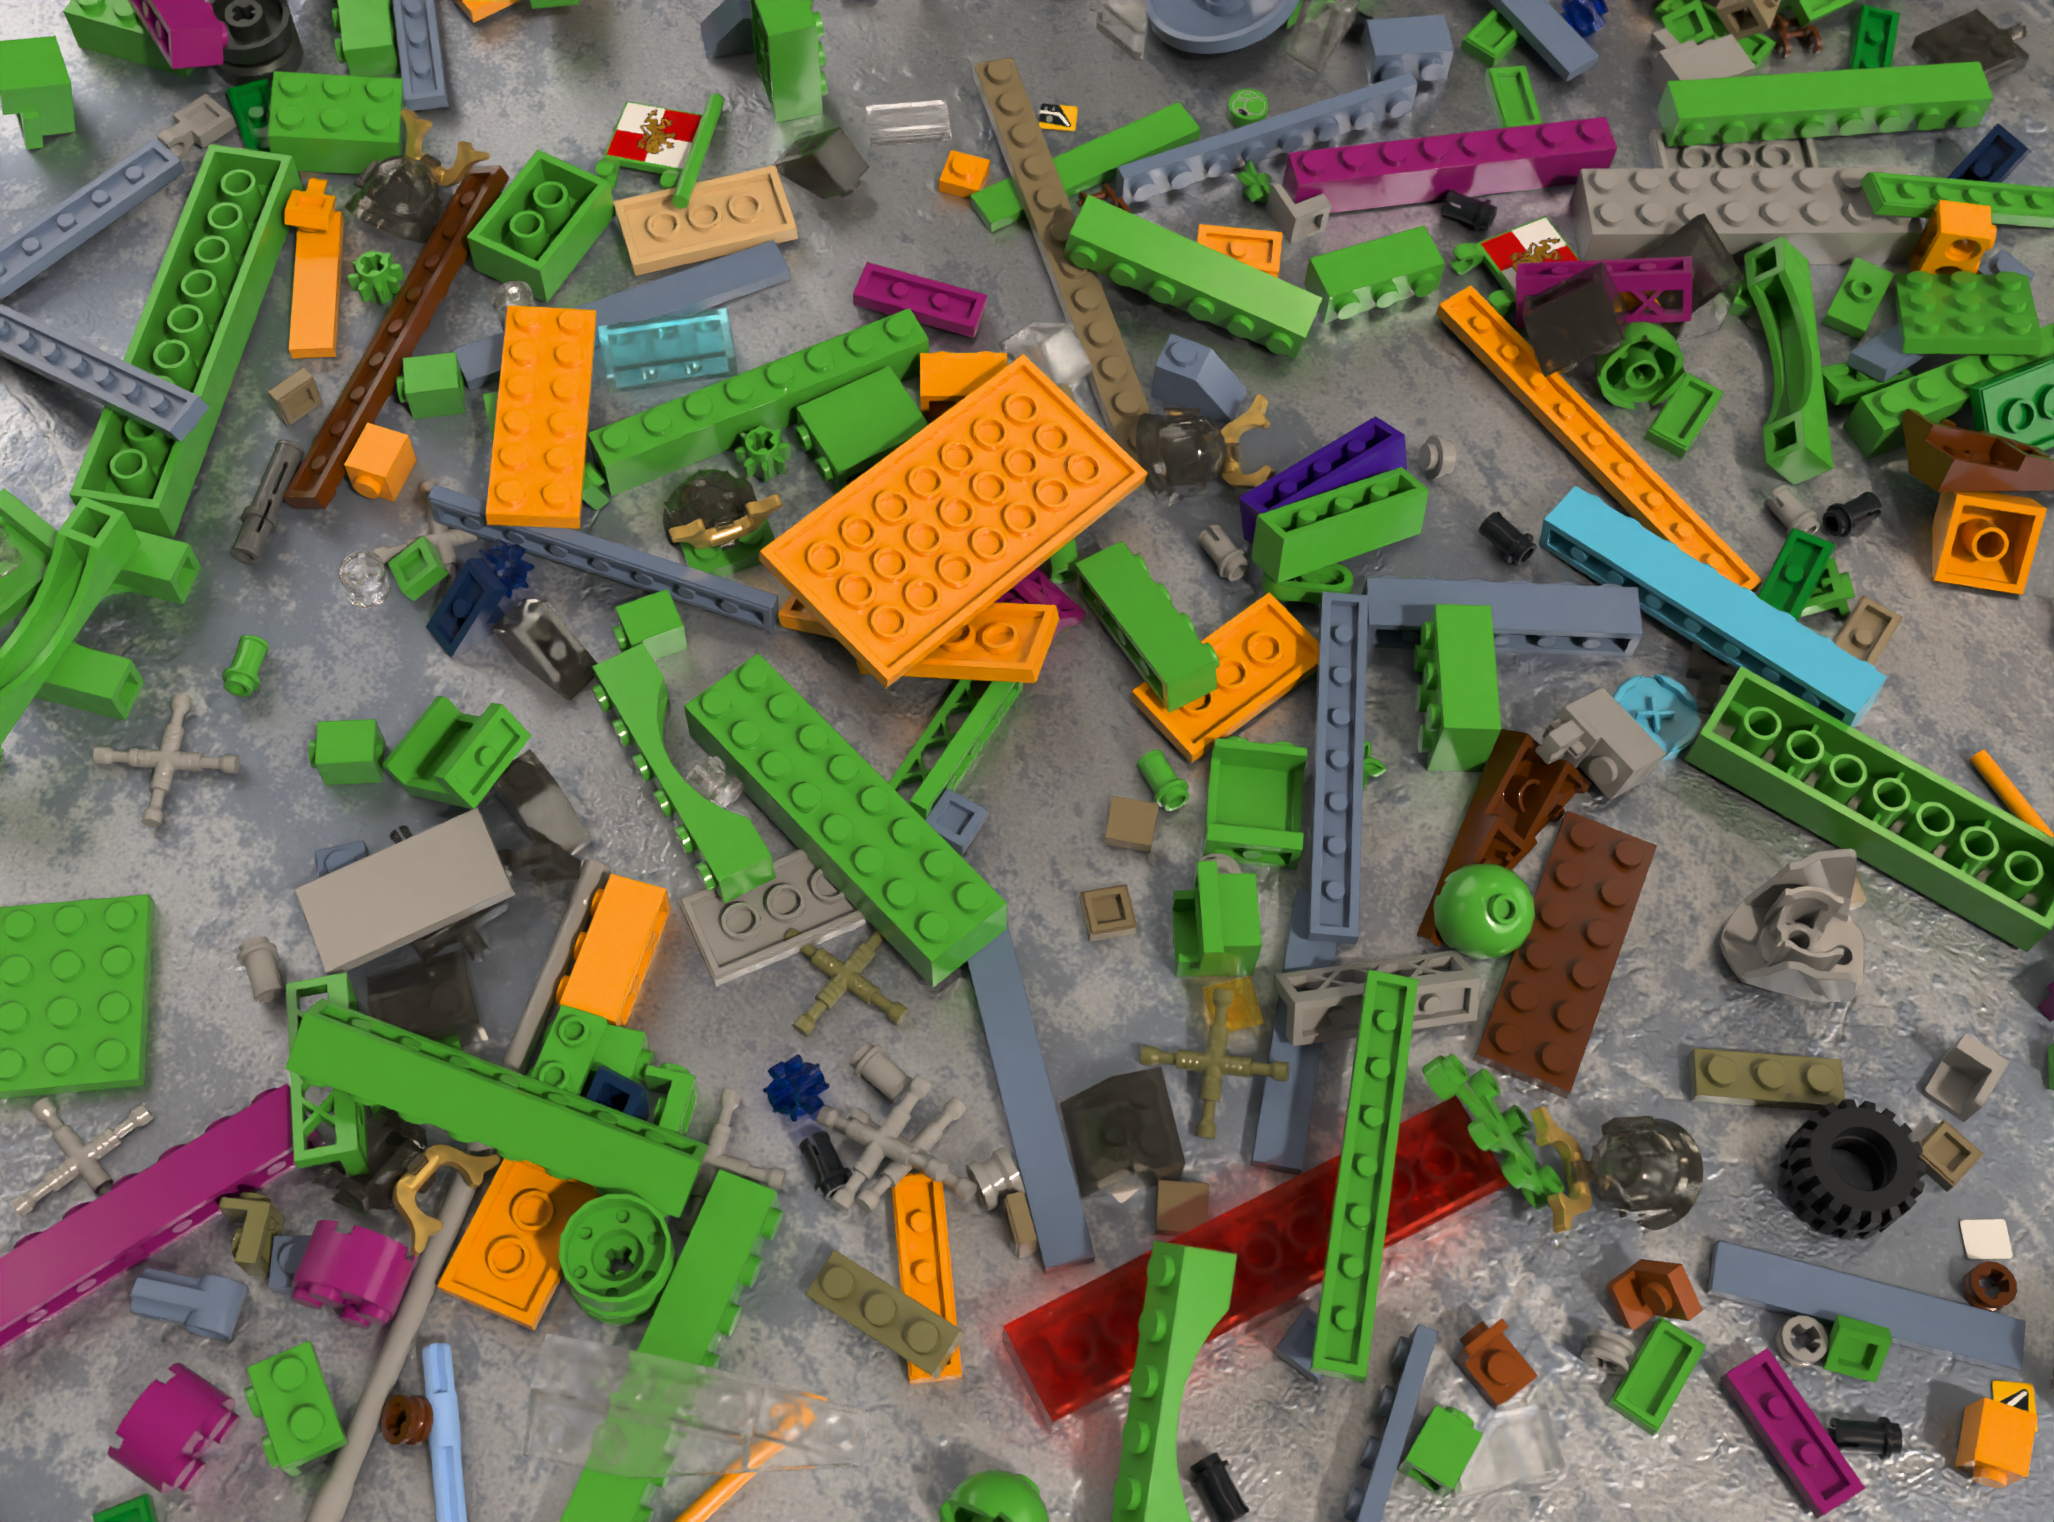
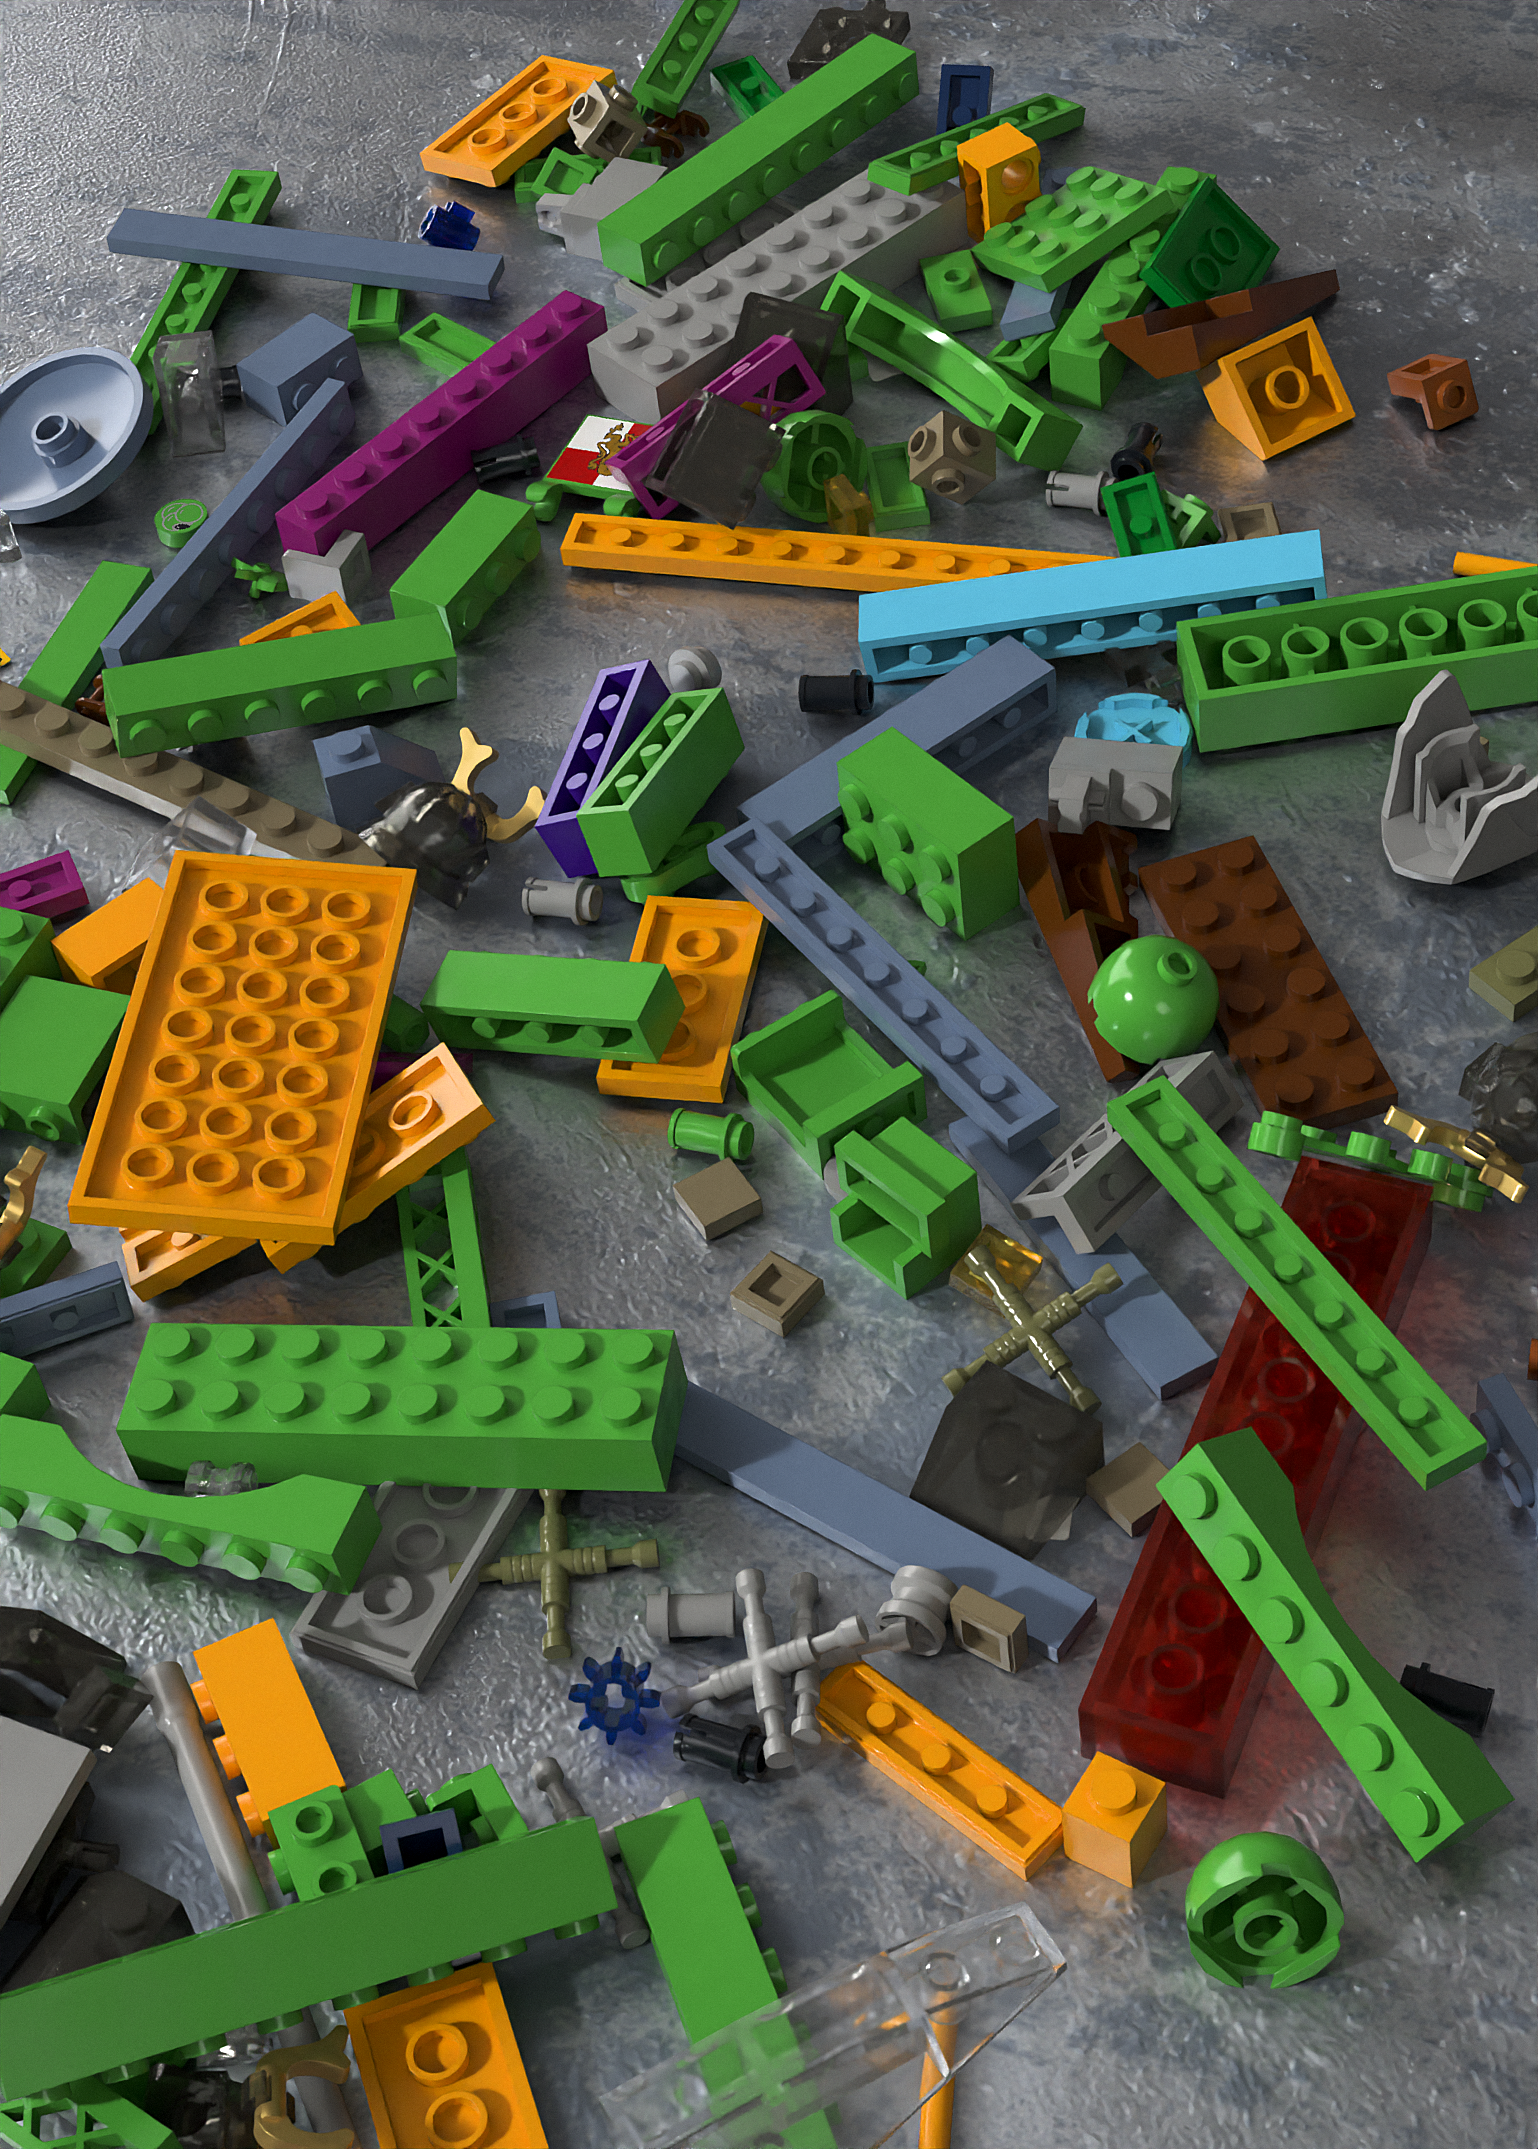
camera: 30 degrees left, 15 degrees down
bright green wheel [559,1194,677,1326] -> none
olive plate [805,1250,965,1380] -> none
sand blue plate [1274,1306,1323,1384] -> none
none -> clear yellow plate [823,474,874,537]
none -> dark tan brick [907,410,996,505]
none -> light orange brick [1061,1751,1168,1889]

